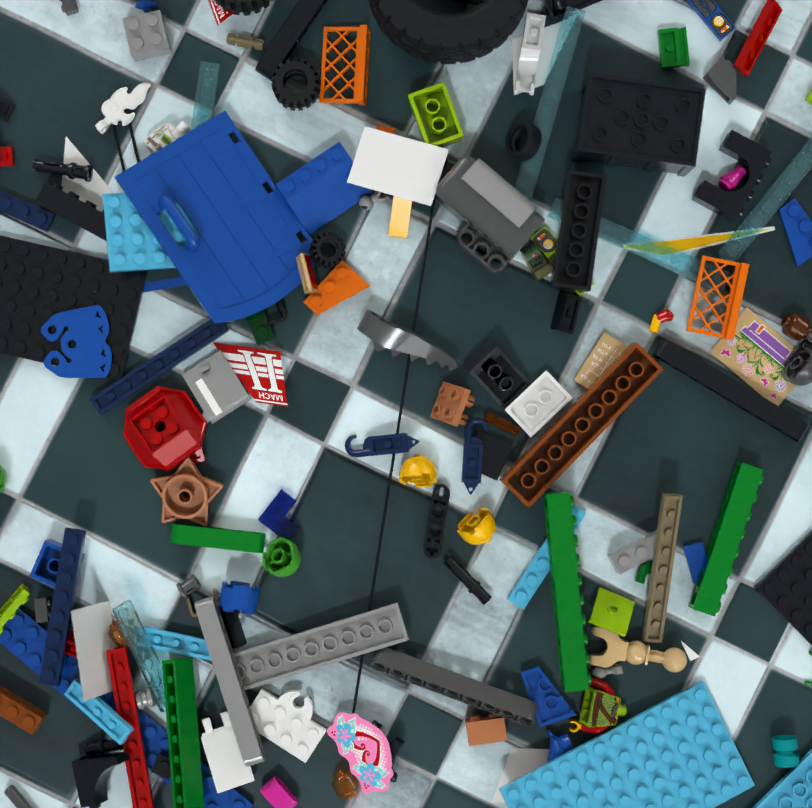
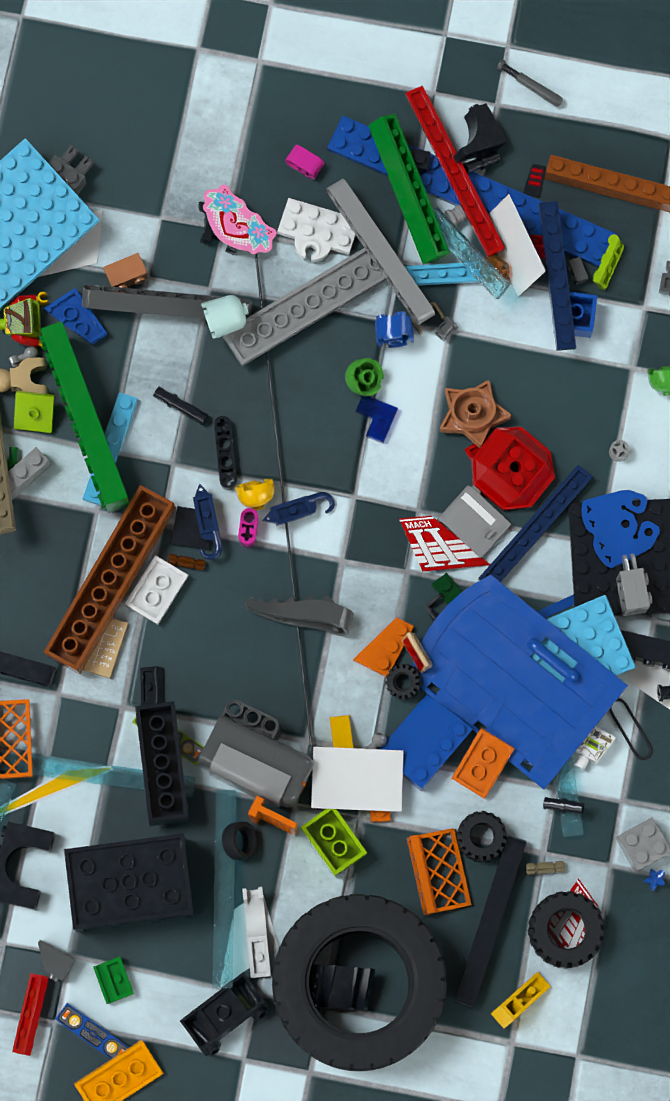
camera: 170 degrees right, 10 degrees down
medium azure plate [64,678,134,745] -> none
white piece [95,83,151,135] -> none
green beam [170,523,266,553] -> none
white tile [200,711,255,794] -> none
black slope [220,609,247,649] -> none
clear orange head [332,770,360,801] -> none
nougat plate [430,382,475,427] -> none
yellow cylinder [457,508,496,545] -> none
black slope [462,339,532,409] -> none
leg [520,243,553,282] -> none
blue animal [546,729,573,762] -> none
arm [649,309,674,334] -> none
dark pink cone [718,166,746,191] -> none
none -> light aqua cylinder [201,295,249,339]
none -> dark pink beam [238,508,258,548]
none -> orange fence [248,796,298,836]
none -> orange tile [451,728,515,799]
none -> black sticker [523,164,546,198]
none -> black pin [543,797,585,815]
none -> light grey wheel [609,440,629,462]
none -> light grey brick [616,553,652,616]

